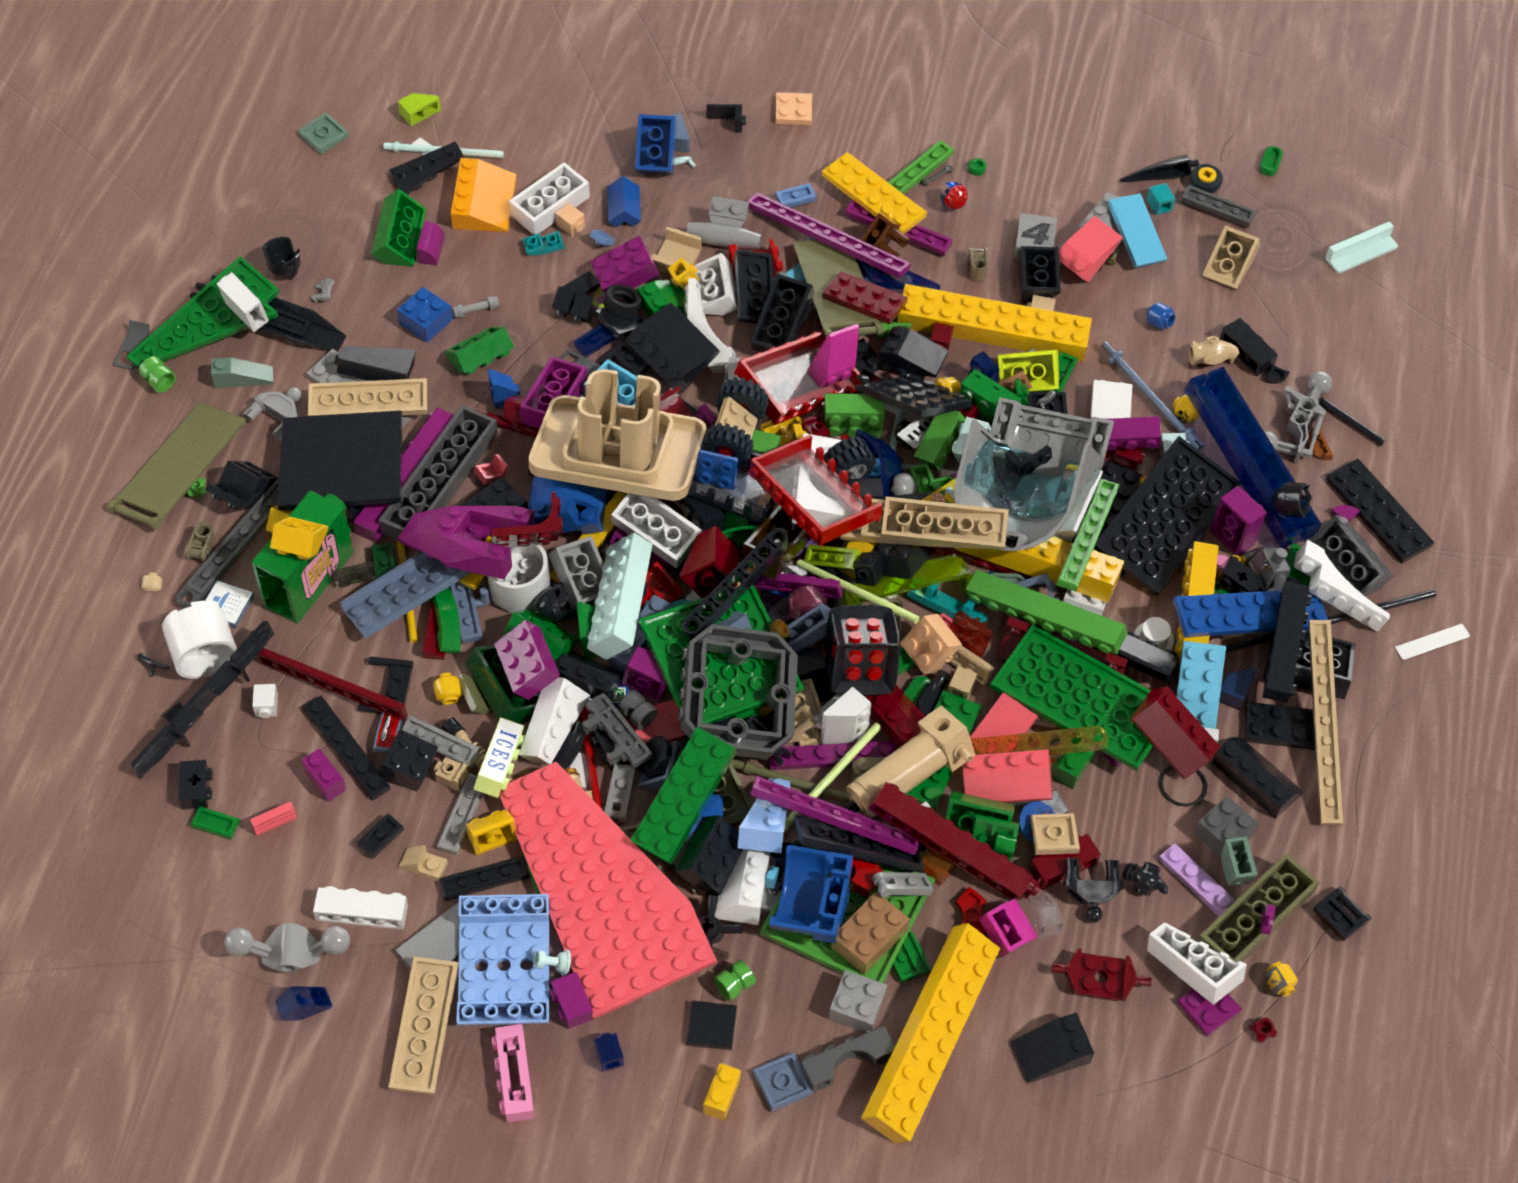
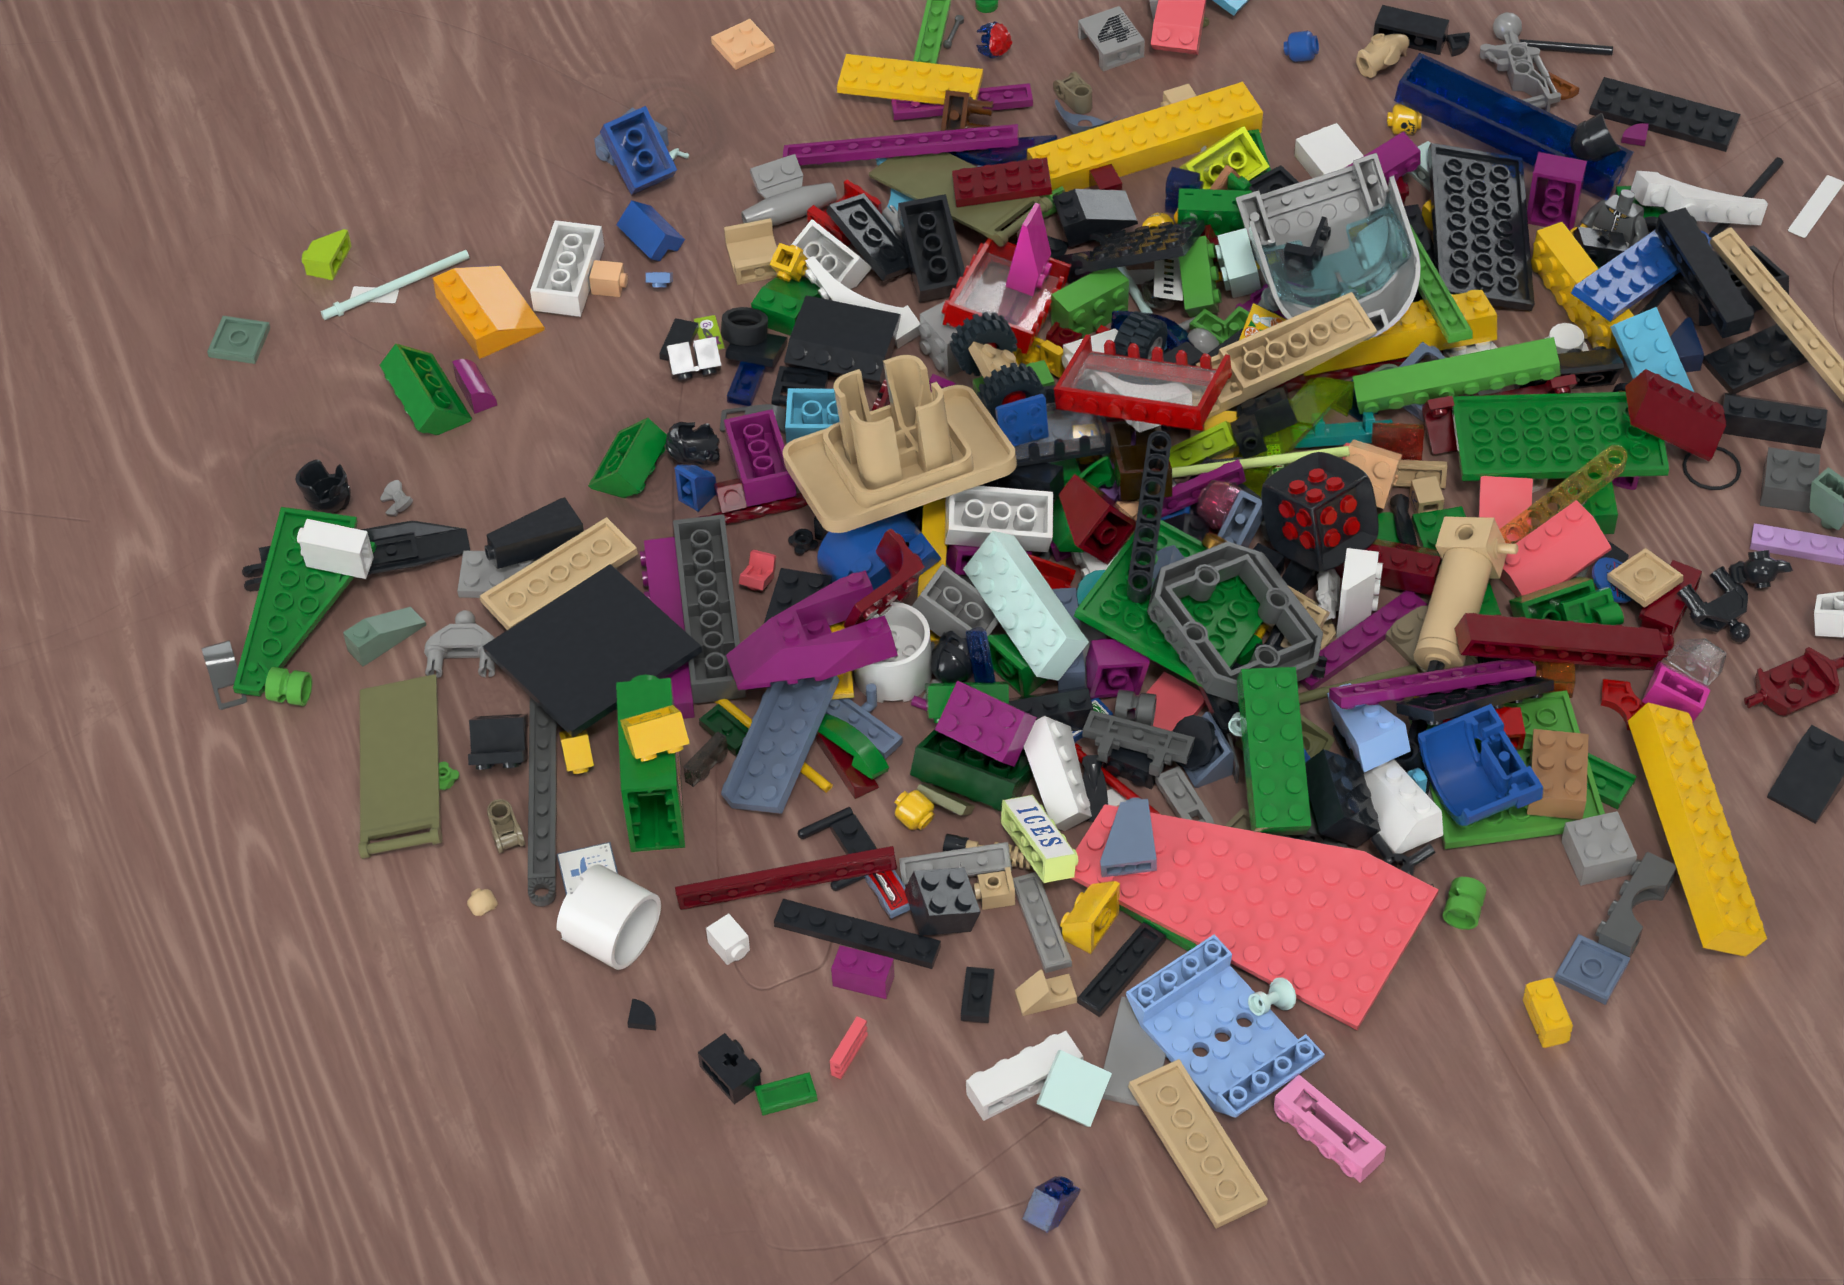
camera: 30 degrees left, 5 degrees down
black piece [131,621,274,779] -> none
black bar [137,652,170,676] -> none
light grey piece [224,923,350,973] -> none
black wing [389,141,464,196] -> none
blue brick [397,287,453,343] -> none
light grey bar [452,296,500,318] -> none
teal slope [522,230,565,255] -> none
magenta brick [549,972,593,1029] -> none
magenta brick [590,235,660,294] -> none
clear blue brick [594,1033,624,1072] -> none
black tile [687,1000,737,1051] -> none
black bracket [706,104,746,133] -> none
medium blue plate [775,183,816,208] -> none
yellowish green piece [784,722,881,833] -> none
light grey plate [872,872,934,898] -> none
black slope [1018,246,1061,304] -> none
dark grey piece [1037,390,1056,409] -> none
sand blue bar [1101,341,1205,451] -> none
dark grey slope [1309,515,1394,597] -> none
none -> black hair [666,422,720,465]
none -> clear blue slope [966,627,996,683]
none -> light aqua tile [1036,1050,1112,1127]
none -> sand blue piece [1055,100,1119,134]
none -> sand blue slope [1100,798,1157,877]

